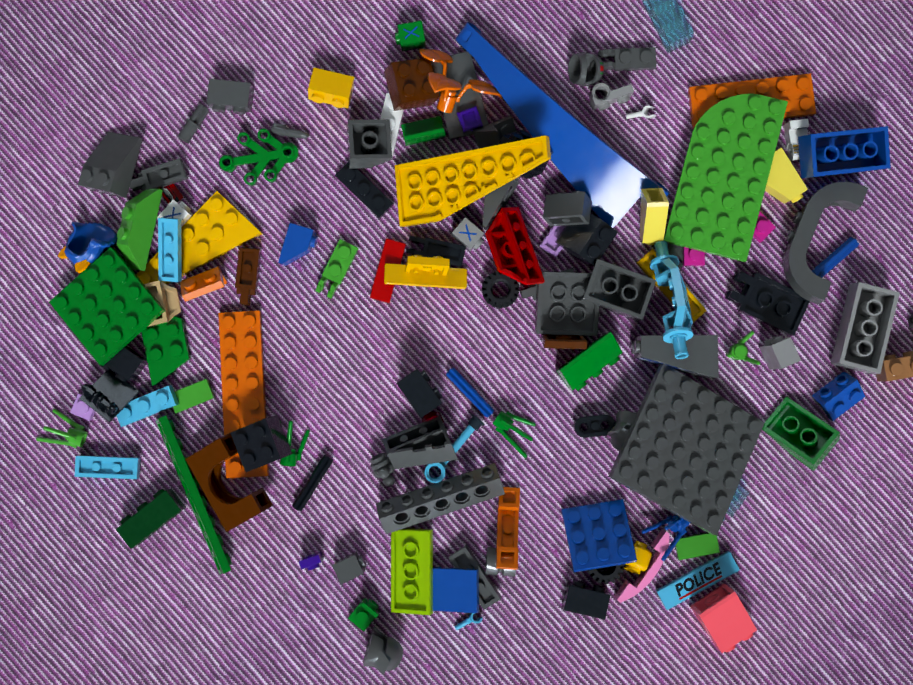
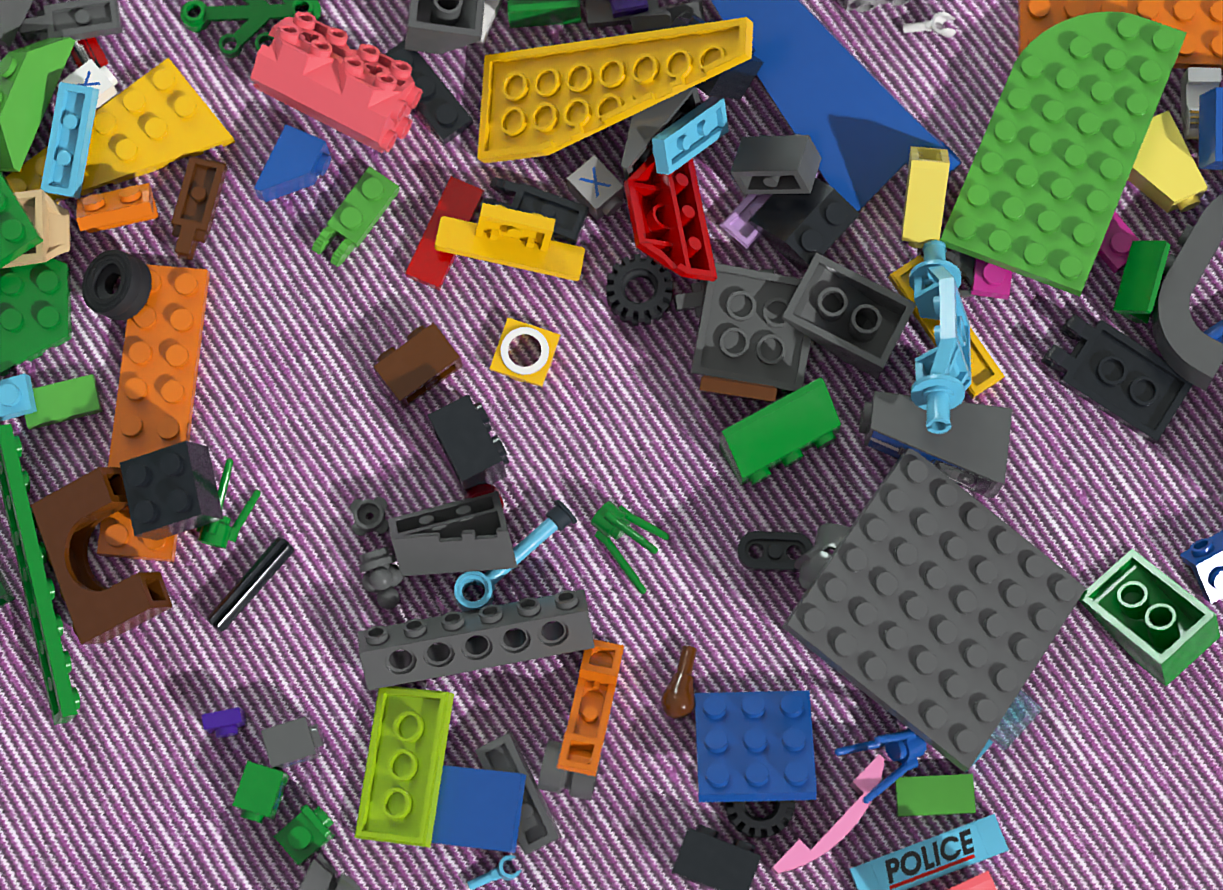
camera: 10 degrees right, 10 degrees down
blue axle [446,368,494,417] -> none
yellow head [624,541,652,574] -> none
bright green plant [725,331,760,365] -> none
light grey brick [759,335,801,370] -> none
none -> black tyre [82,250,152,320]
none -> green brick [232,761,289,824]
none -> coral brick [250,11,422,153]
none -> dark grey plate [350,497,389,536]
none -> reddish brown brick [373,322,463,409]
none -> piece [489,318,561,387]
none -> medium azure plate [652,96,729,175]
none -> reddish brown piece [661,646,697,719]
none -> green panel [1113,241,1171,324]

